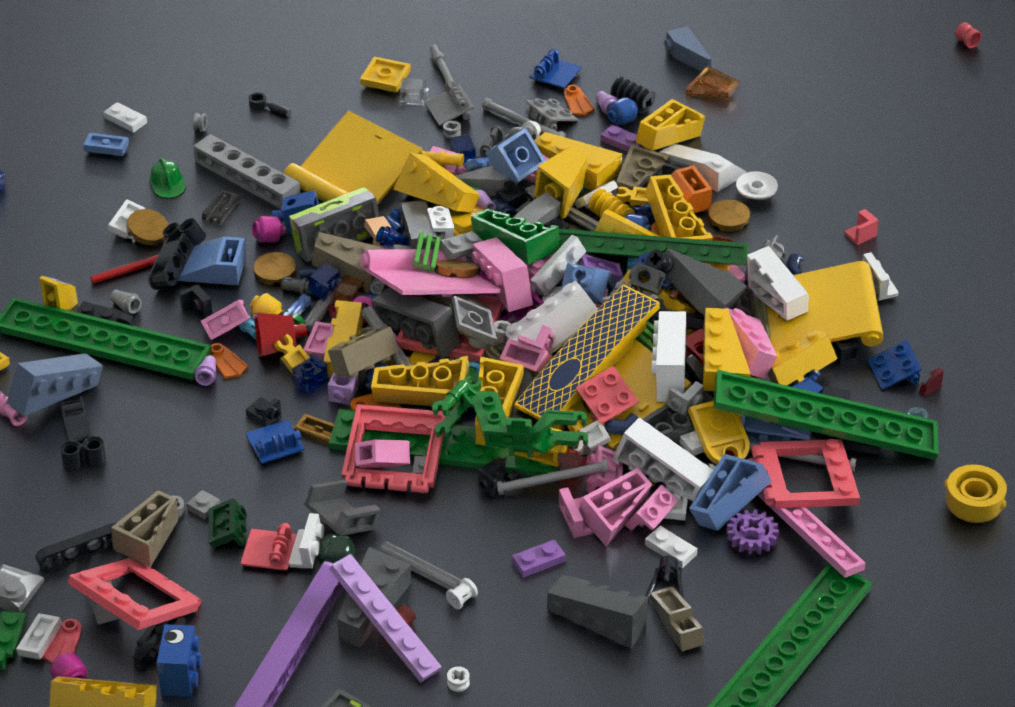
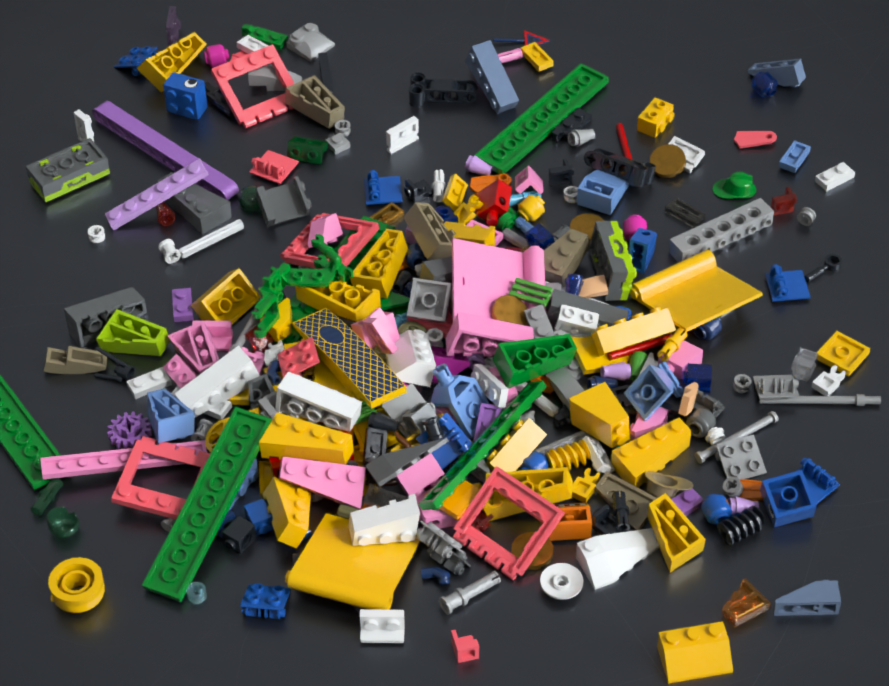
camera: 110 degrees right, 5 degrees up
yellow slope [39,276,78,311] -> none
white bracket [289,513,324,569] -> none
dark red tile [919,367,944,396] -> none
none -> clear green pin [30,478,63,516]
none -> clear green hair [47,506,80,538]
none -> lime wedge [96,309,170,356]
none -> yellow slope [191,268,260,324]
none -> white plate [386,116,419,154]
none -> white axle [432,169,446,203]
none -> light grey pin [439,571,501,615]
none -> yellow plate [442,173,468,212]
none -> coral hinge [453,466,565,580]
none -> white bush [564,186,578,203]
none -> black pin [612,491,630,532]
none -> yellow brick [637,98,674,138]
none -> dark tan piece [645,471,694,499]
none -> yellow slope [657,621,733,684]
none -> light nougat slope [678,382,698,416]
none -> light grey bush [723,477,744,498]
none -> coral piece [734,131,777,149]
none -> blue brick [760,470,816,527]
none -> blue hinge [765,264,810,302]
none -> clear red bracket [771,187,797,215]
none -> white plate [811,365,846,396]

